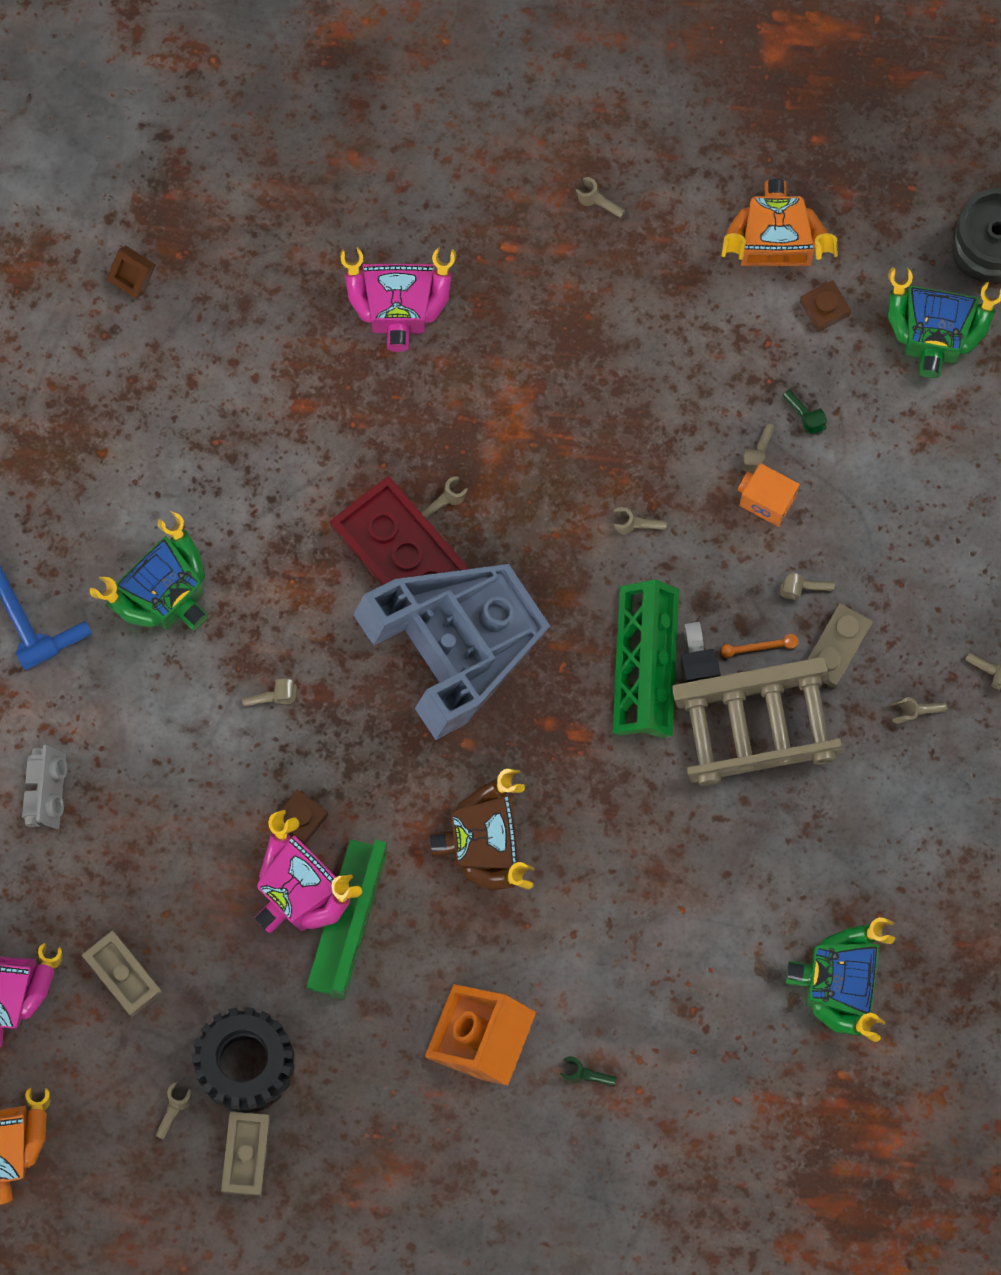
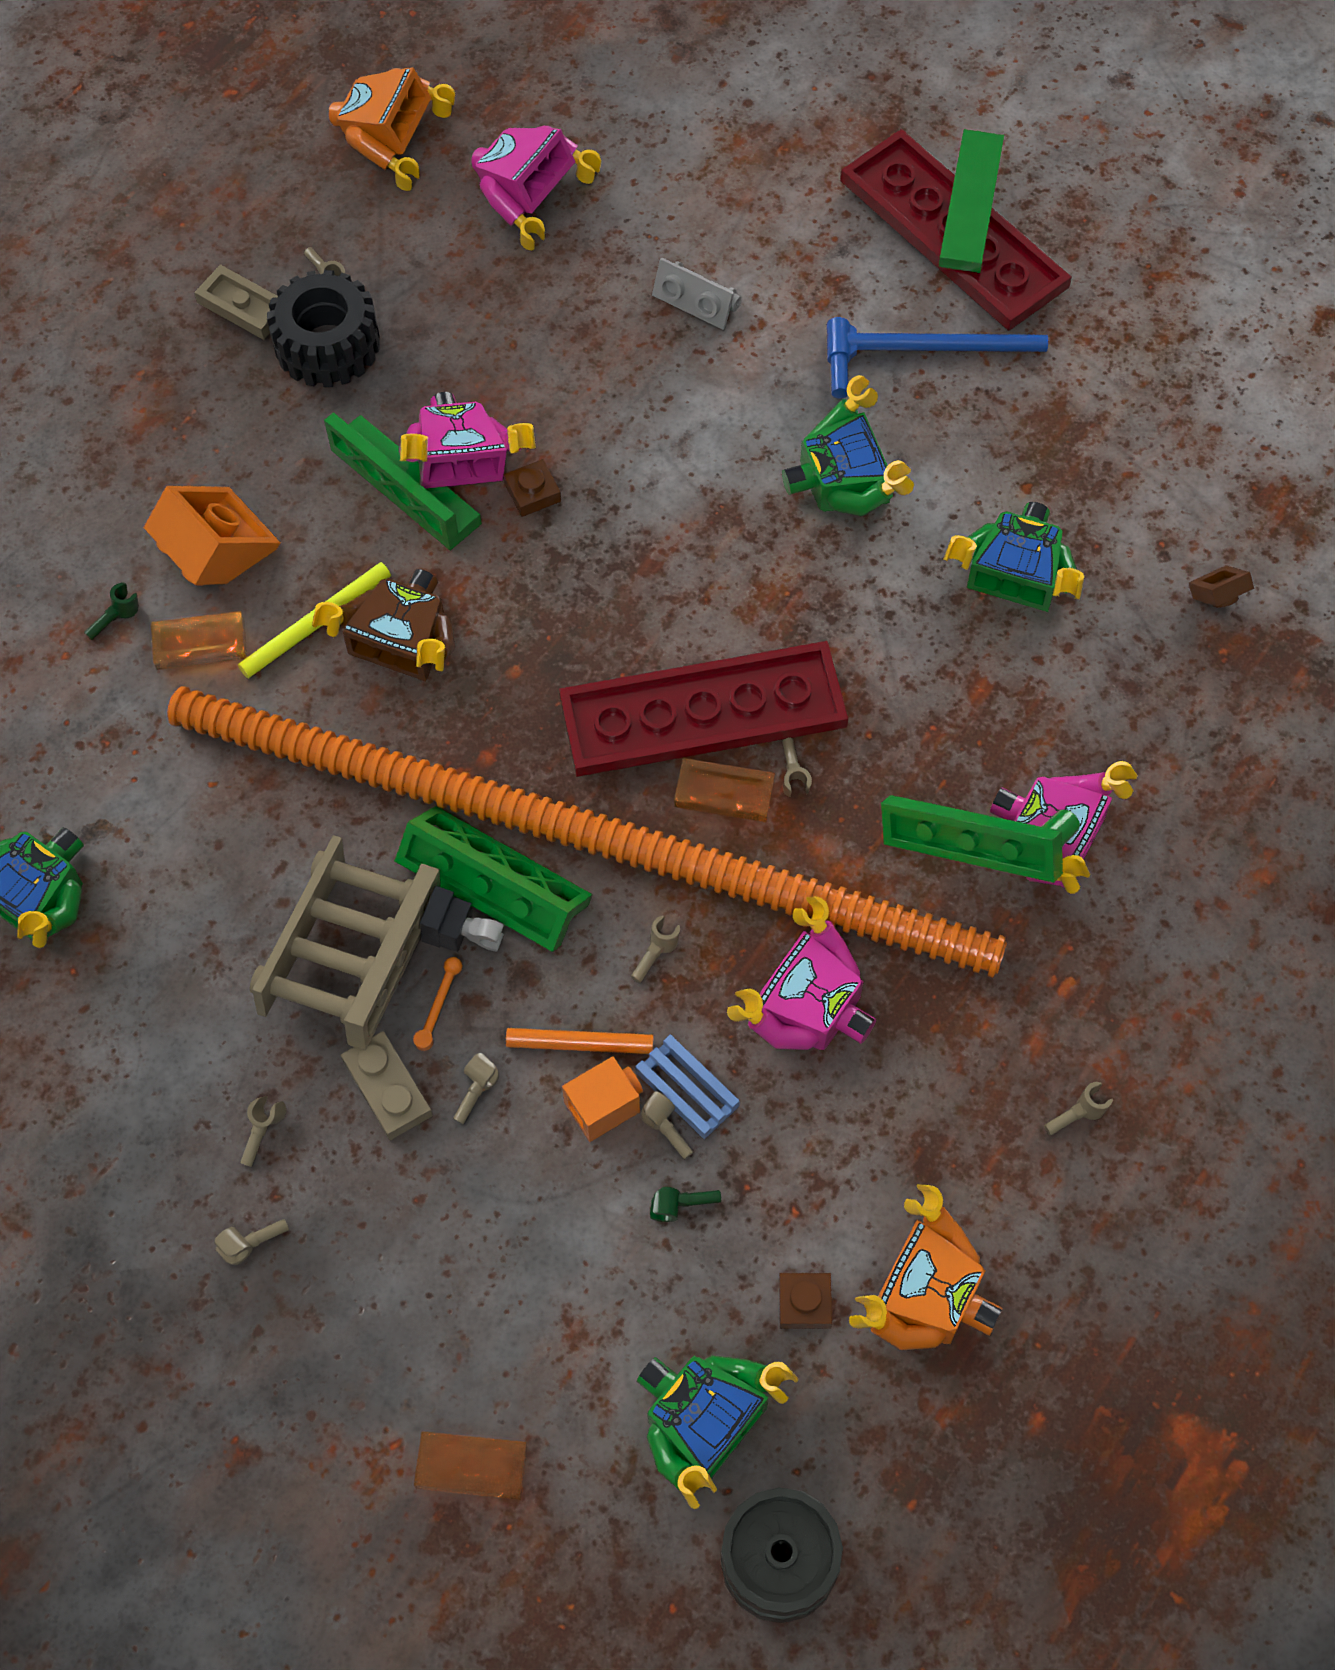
camera: 120 degrees right, 10 degrees down
dark tan plate [82,930,162,1018] -> none
dark tan hand [242,679,297,707] -> none
sand blue wedge [353,564,550,740] -> none
none -> clear orange plate [151,611,247,670]
none -> orange piece [167,686,1007,978]
none -> neon yellow bar [238,562,391,679]
none -> orange bar [506,1028,654,1054]
none -> medium blue tile [635,1034,740,1139]
none -> clear orange plate [674,758,775,822]
none -> dark pink torso [727,896,876,1050]
none -> green piece [881,795,1080,883]
none -> torso [944,502,1085,612]

